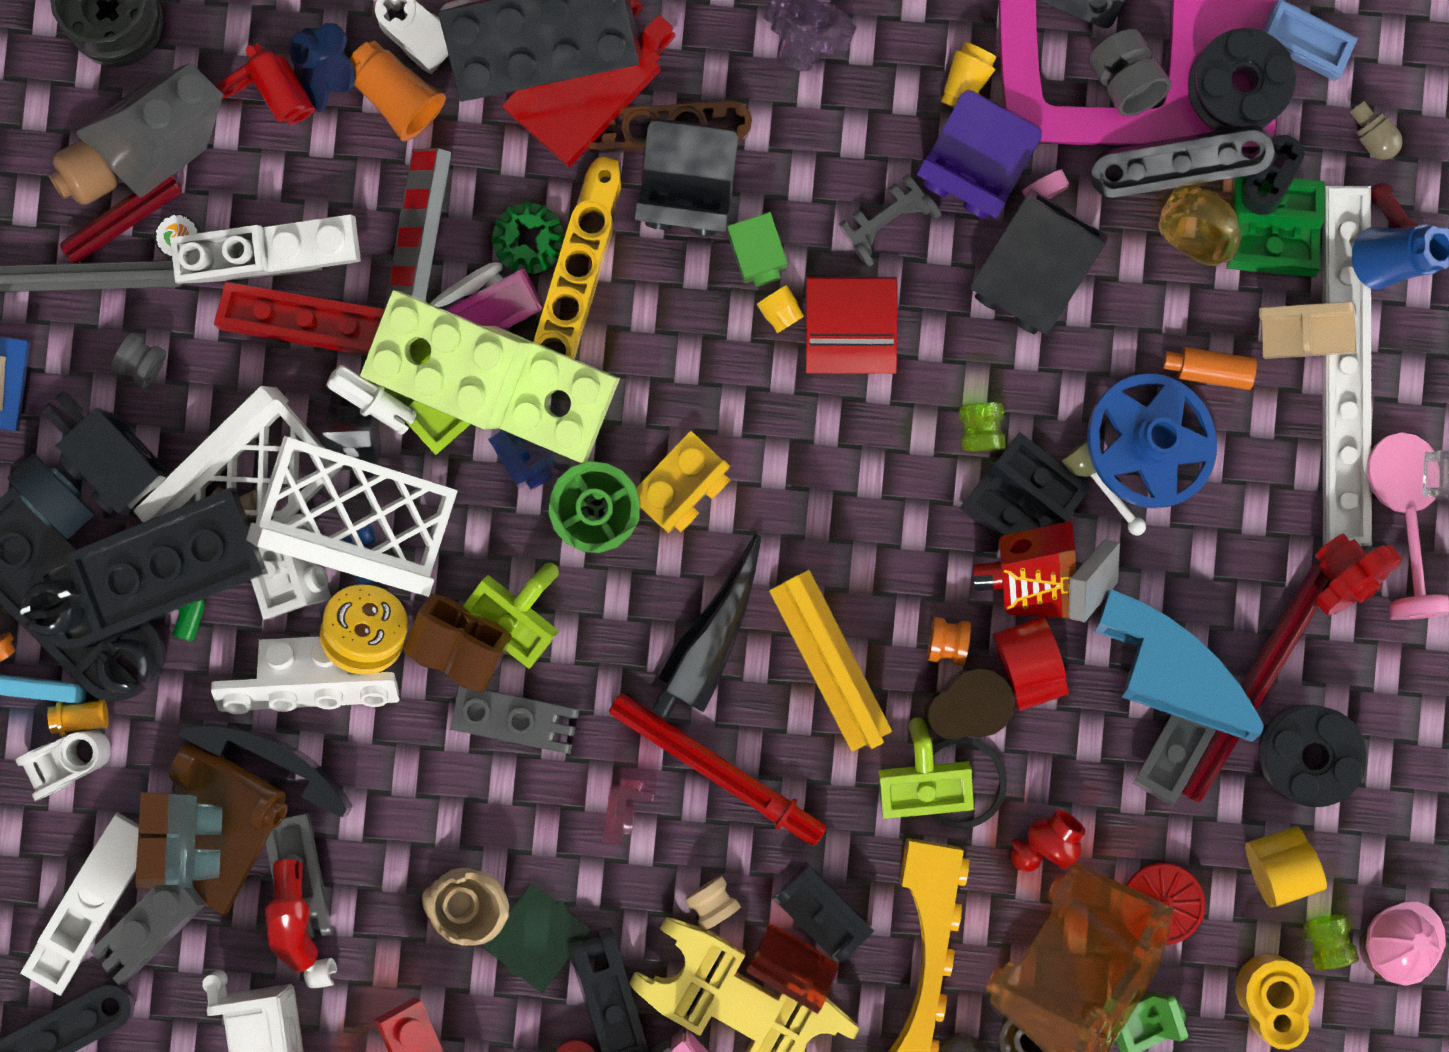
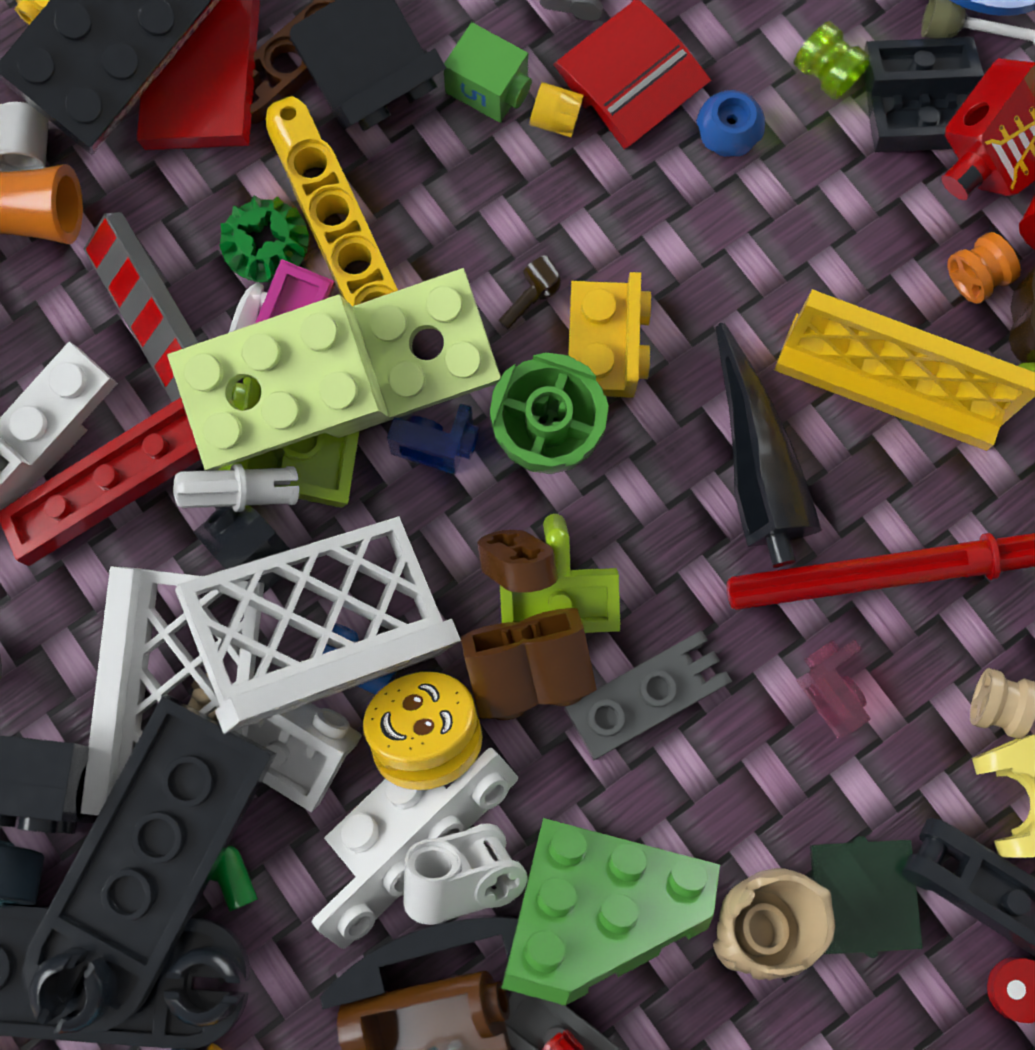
camera: 35 degrees left, 10 degrees down
none -> white piece [403,824,528,925]
none -> reddish brown beam [477,530,558,593]
none -> dark brown hand [498,255,561,330]
none -> bright green plate [502,818,720,1005]
none -> blue plate [696,90,765,157]

